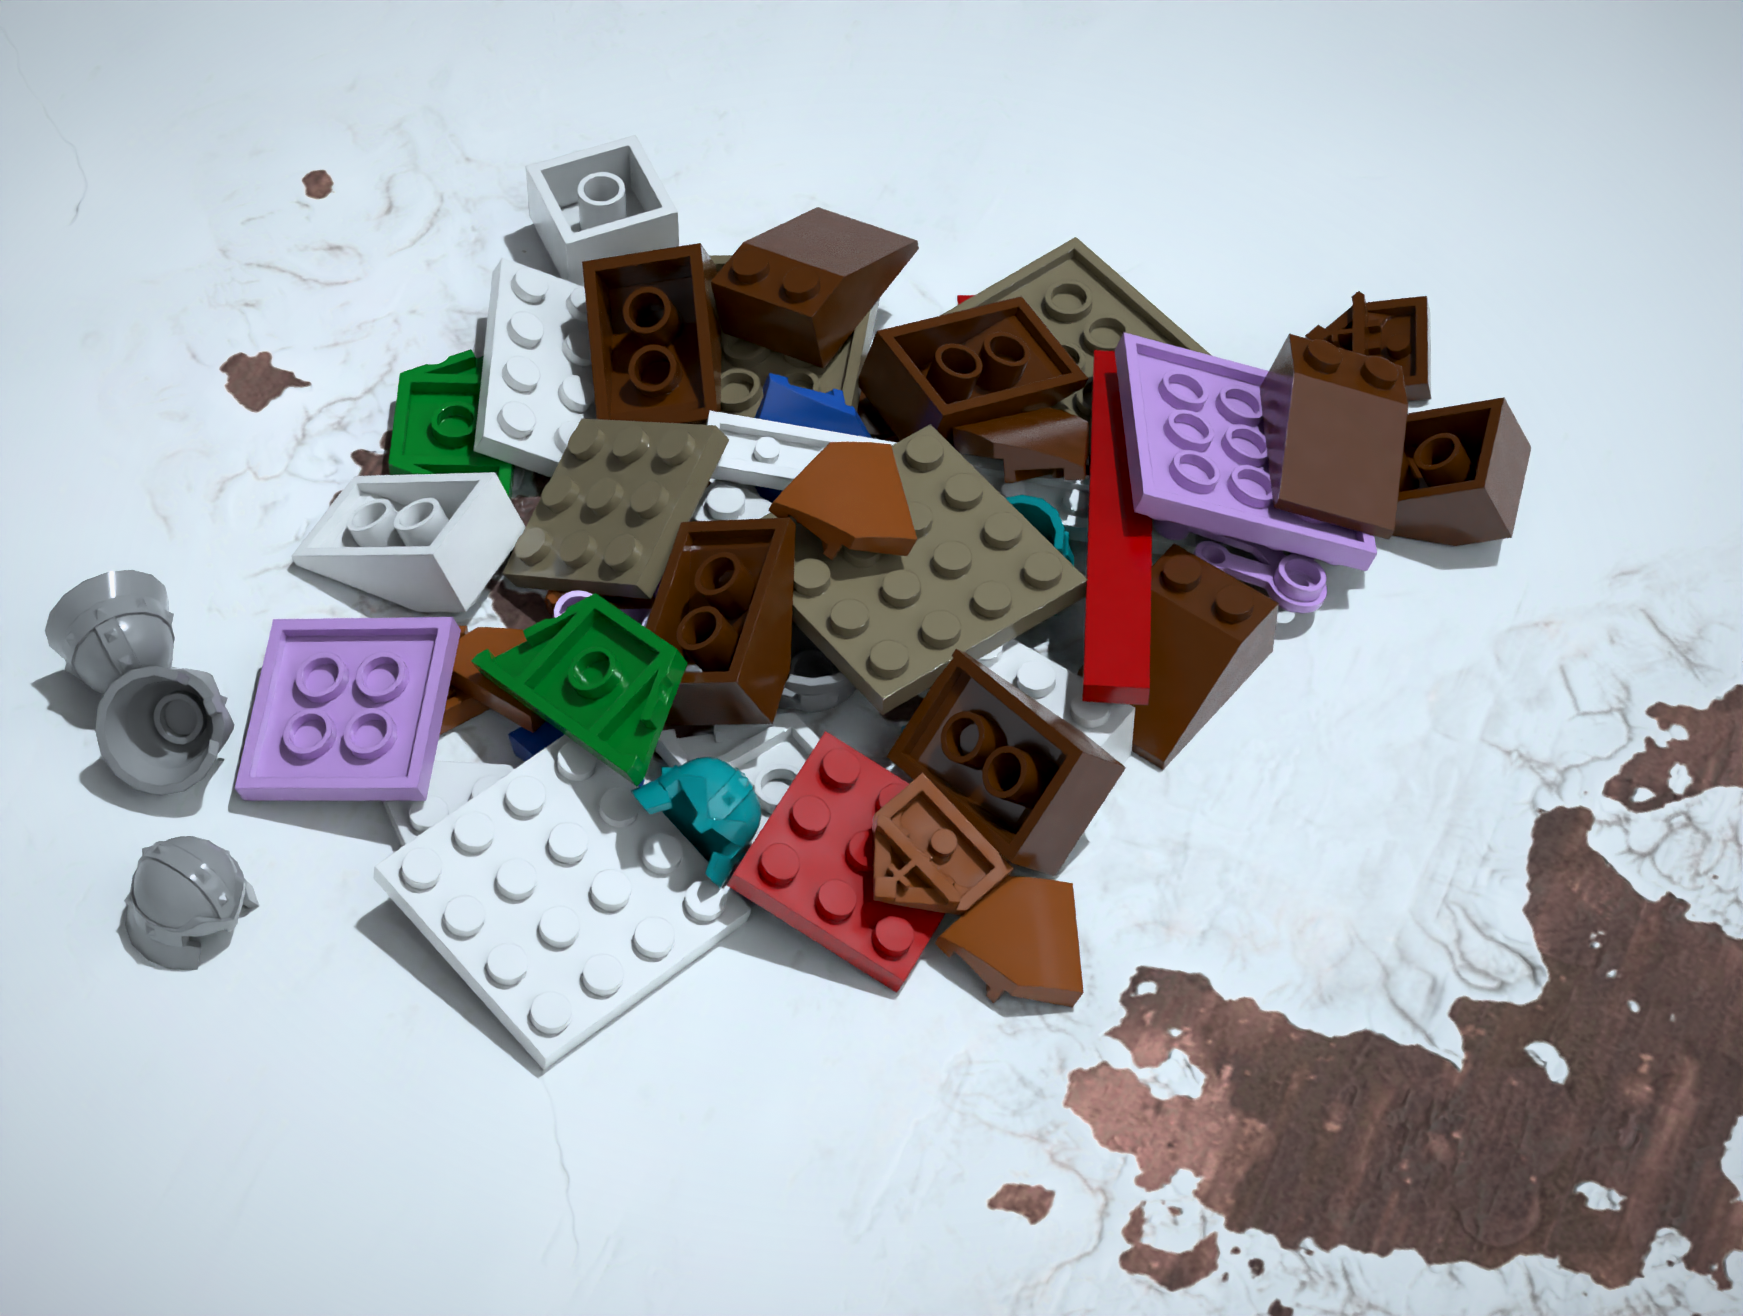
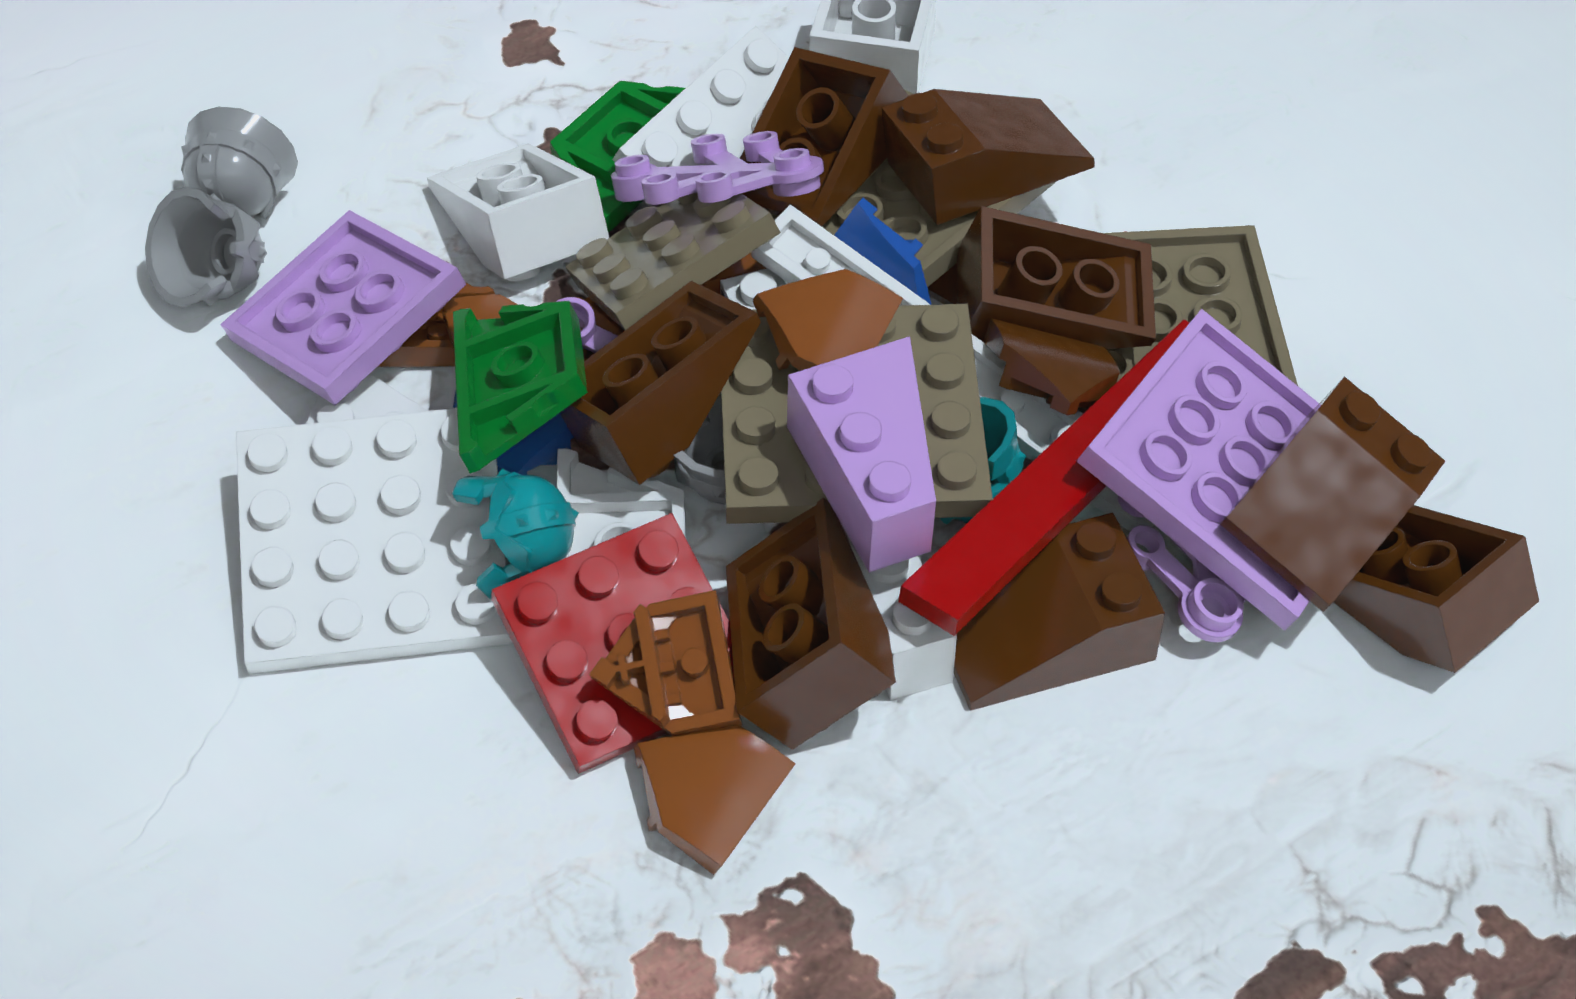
camera: 35 degrees right, 0 degrees up
light grey helmet [124,836,260,970] -> none
reddish brown slope [1305,291,1432,401] -> none
none -> lavender plant [611,131,824,205]
none -> lavender wedge [787,336,936,573]

